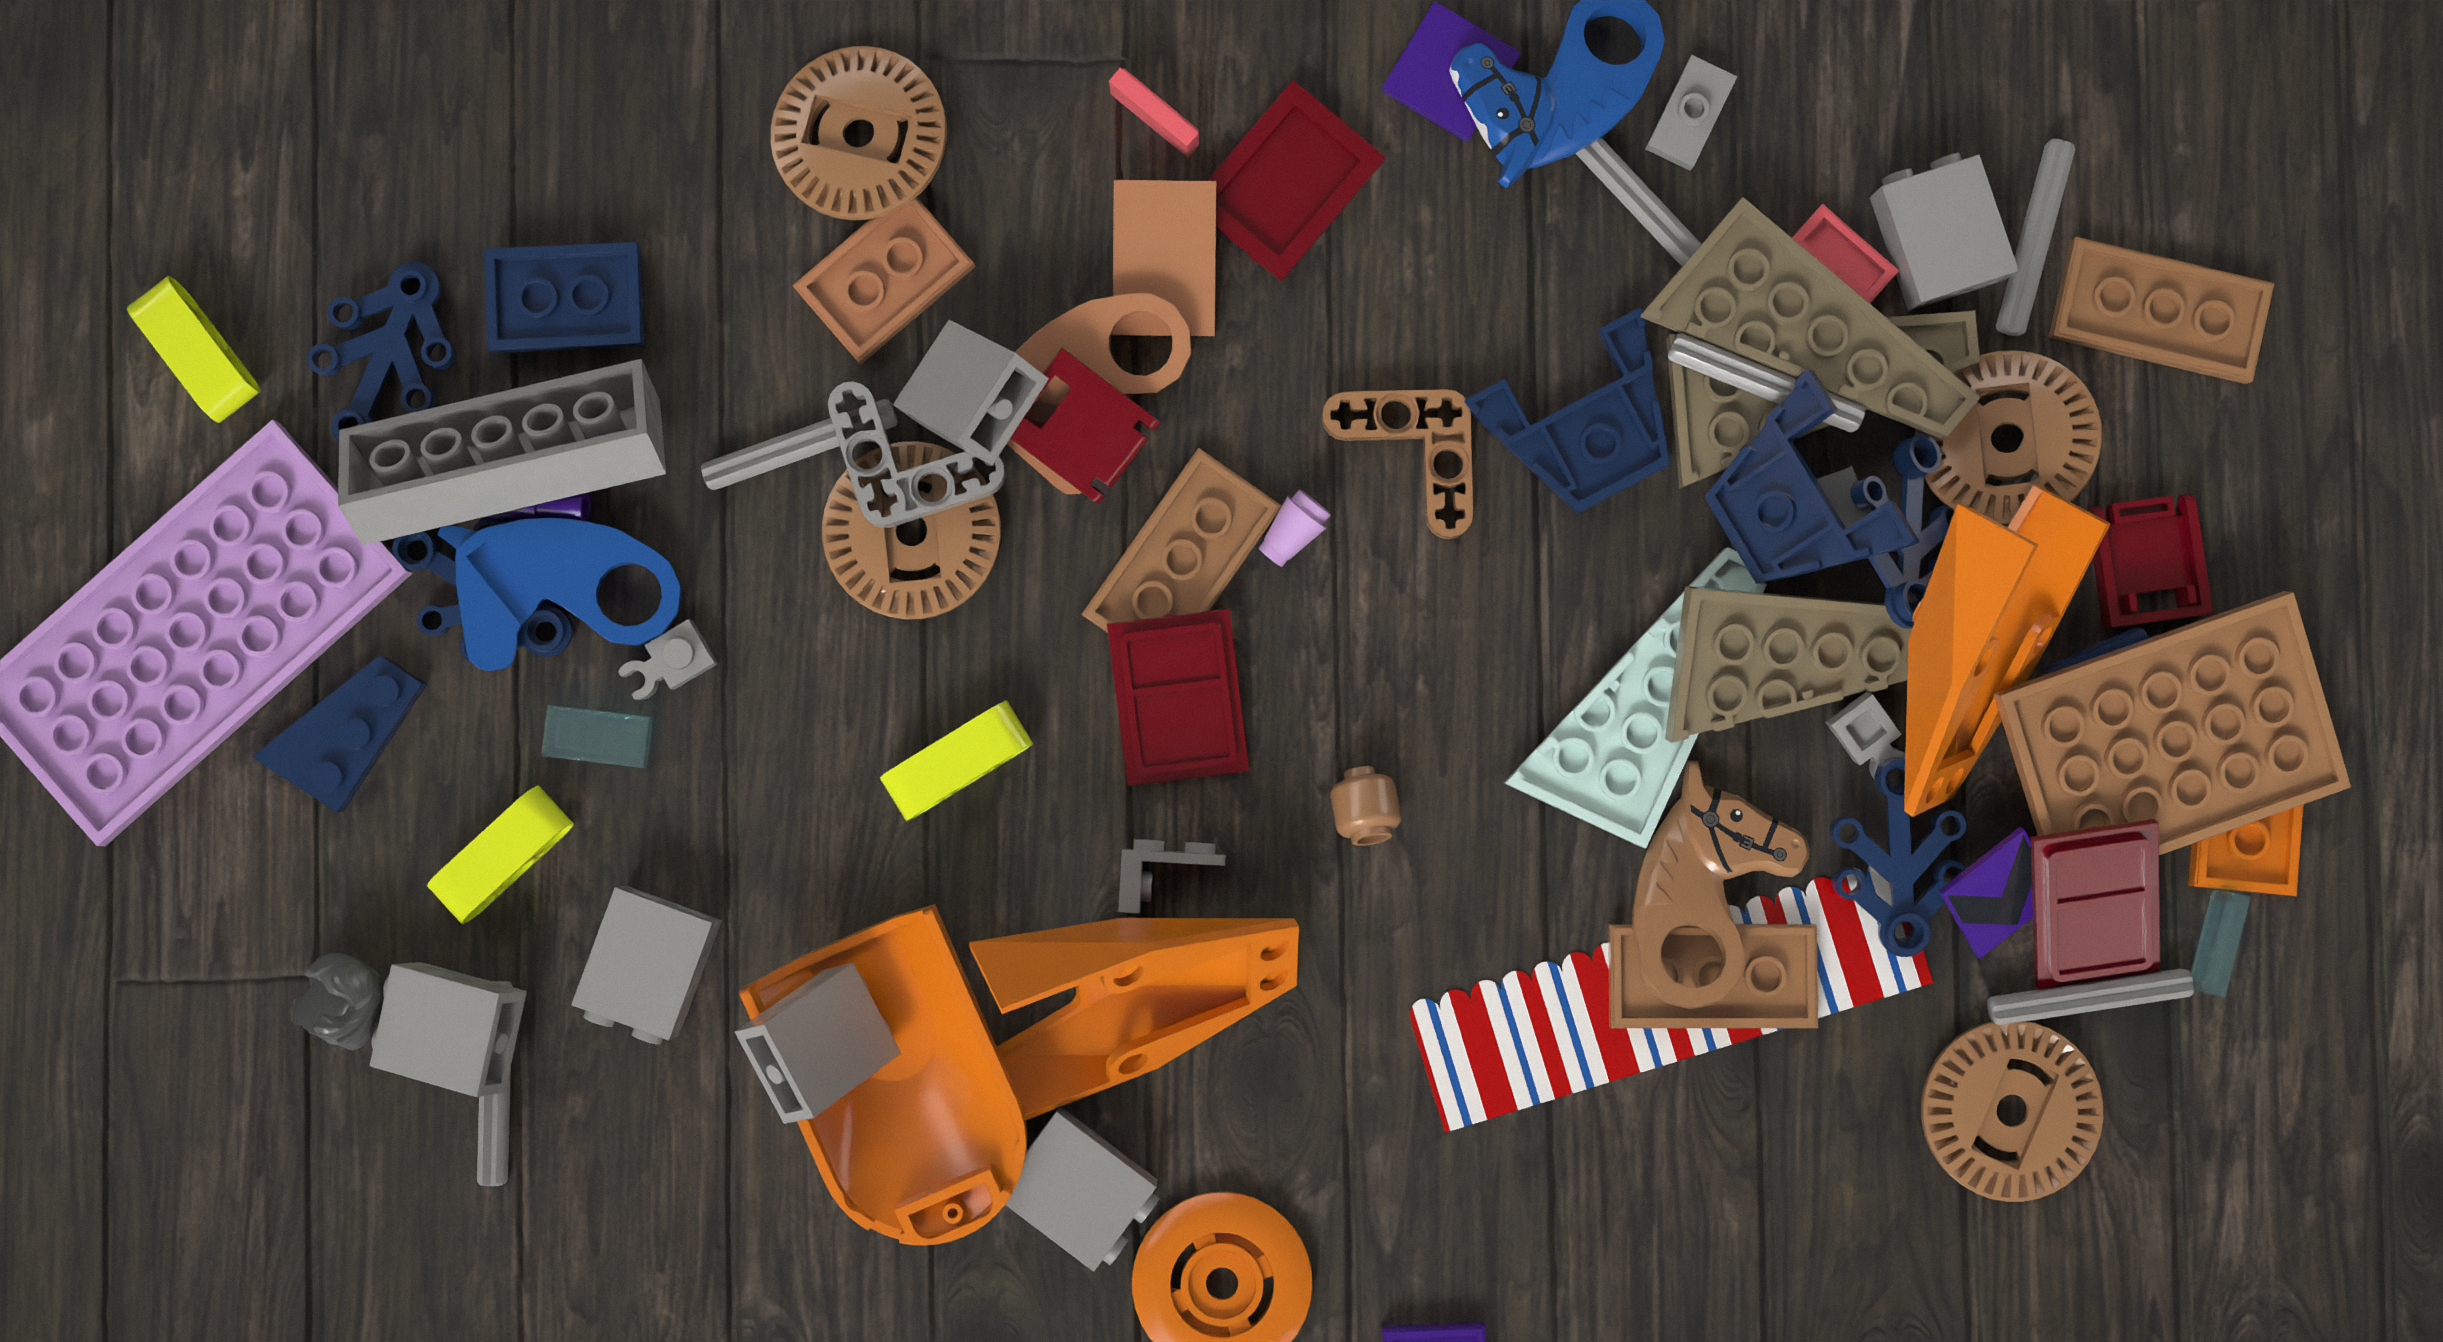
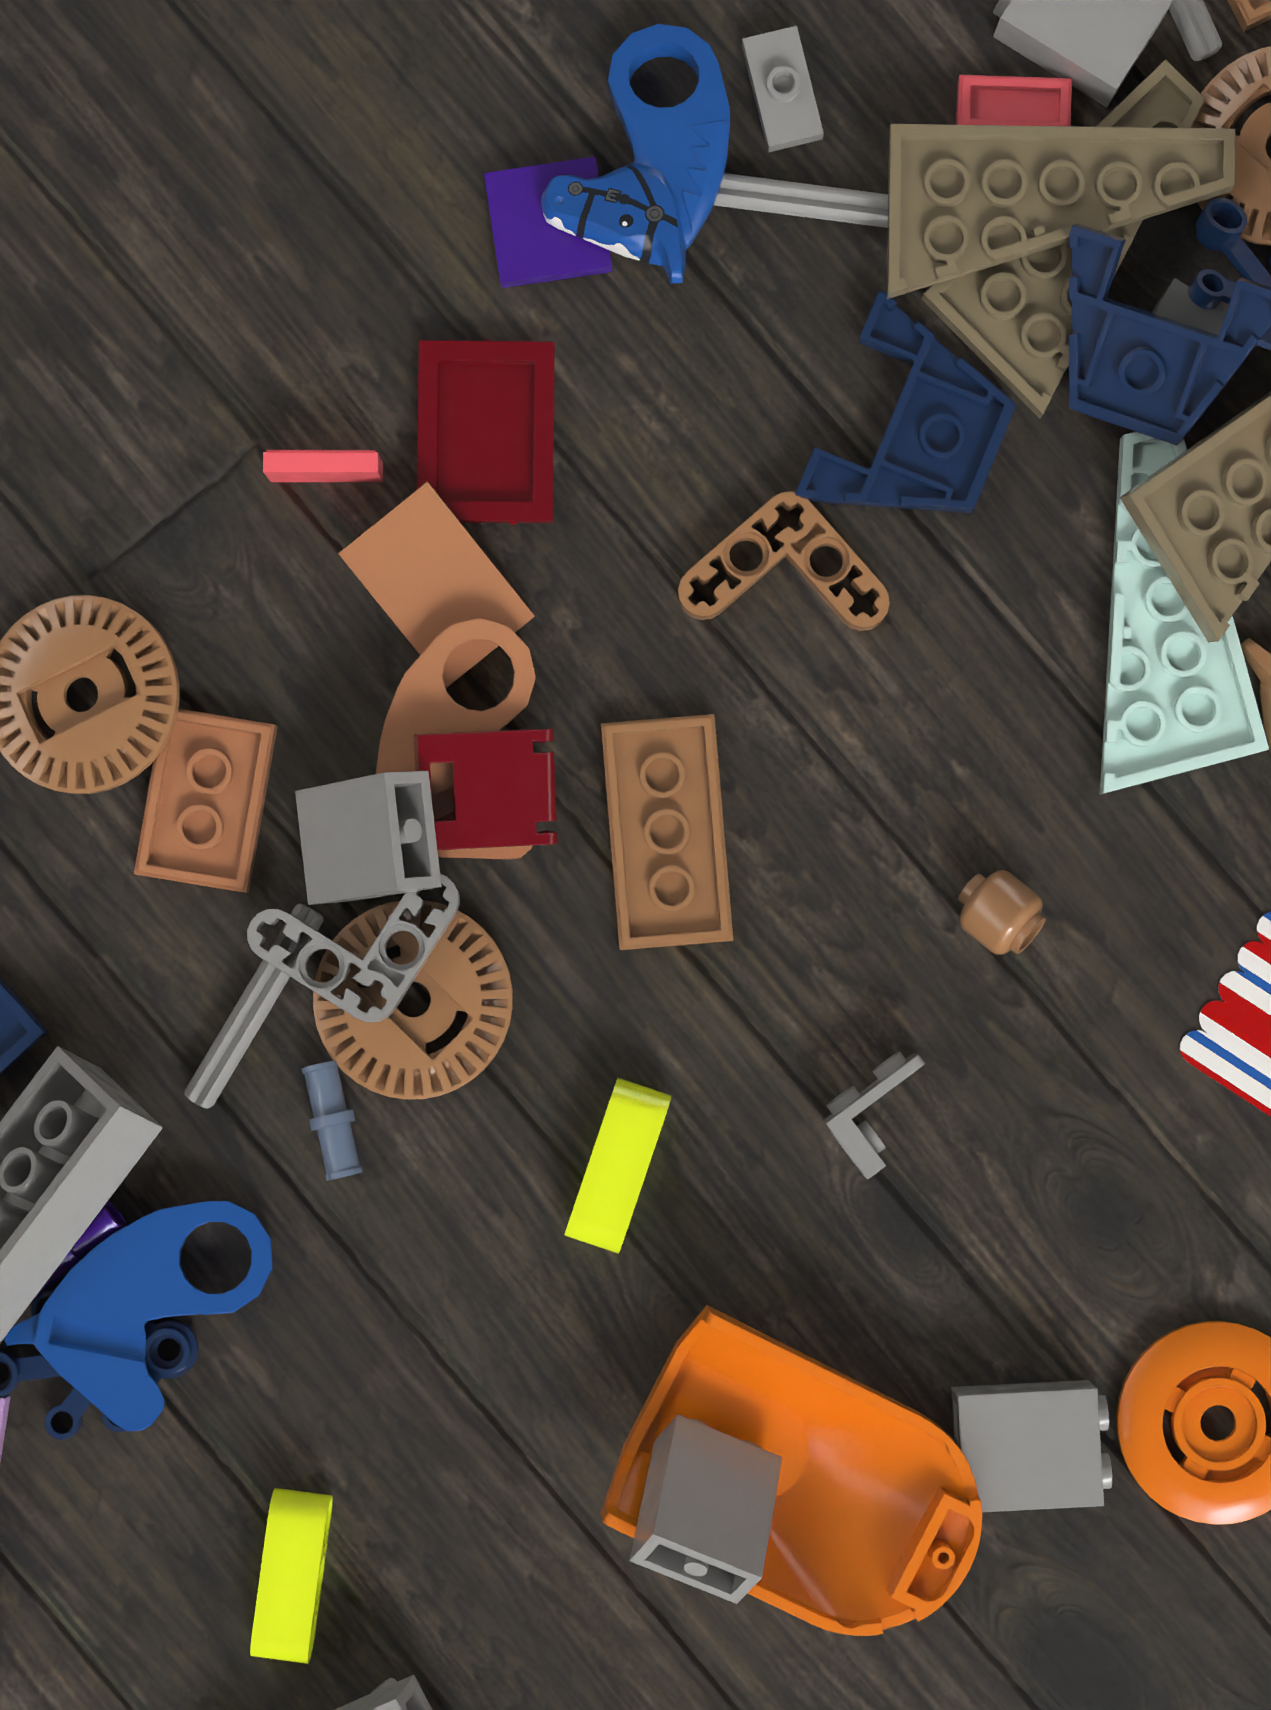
camera: 40 degrees left, 0 degrees up
dark blue wing [252,656,428,812] -> none
clear light blue tile [541,705,653,768] -> none
light grey brick [571,885,722,1045] -> none
light grey plate [618,619,718,700] -> none
orange windscreen [969,918,1299,1121] -> none
dark red piece [1107,608,1249,786] -> none
lavender cone [1259,489,1331,567] -> none
light grey axle [1668,333,1865,432] -> none
none -> sand blue pin [301,1060,363,1181]

